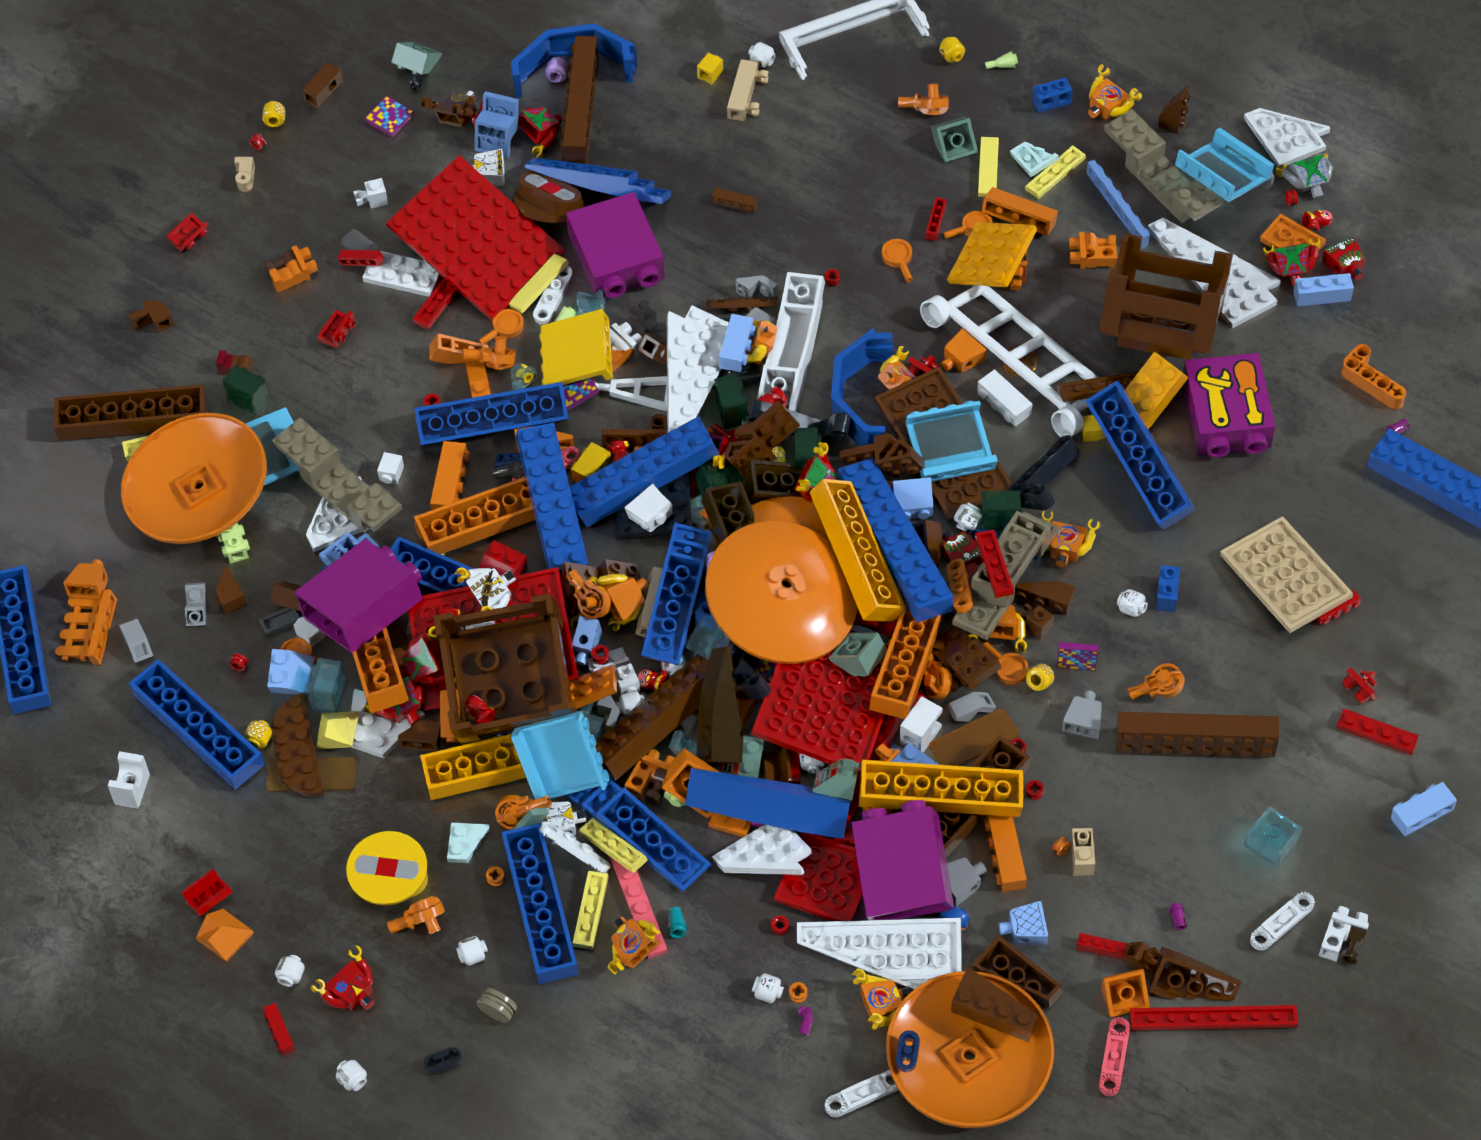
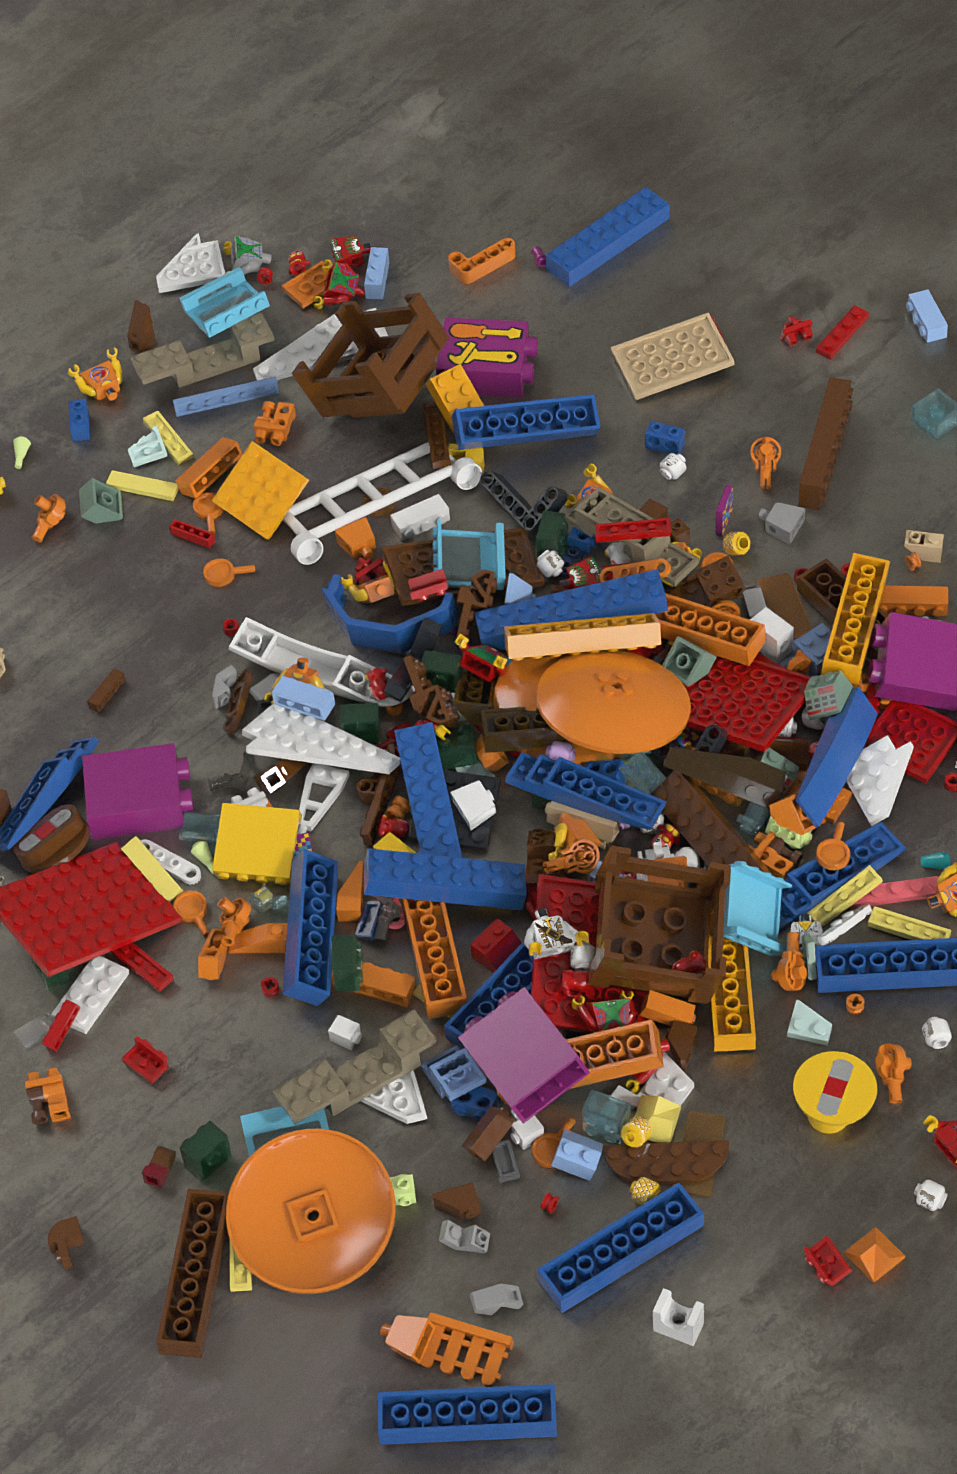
camera: 75 degrees left, 5 degrees down
none -> clear green brick [332,935,364,992]
none -> red bracket [408,569,449,602]
none -> yellow head [621,1117,652,1148]
none -> orange piece [816,822,850,870]

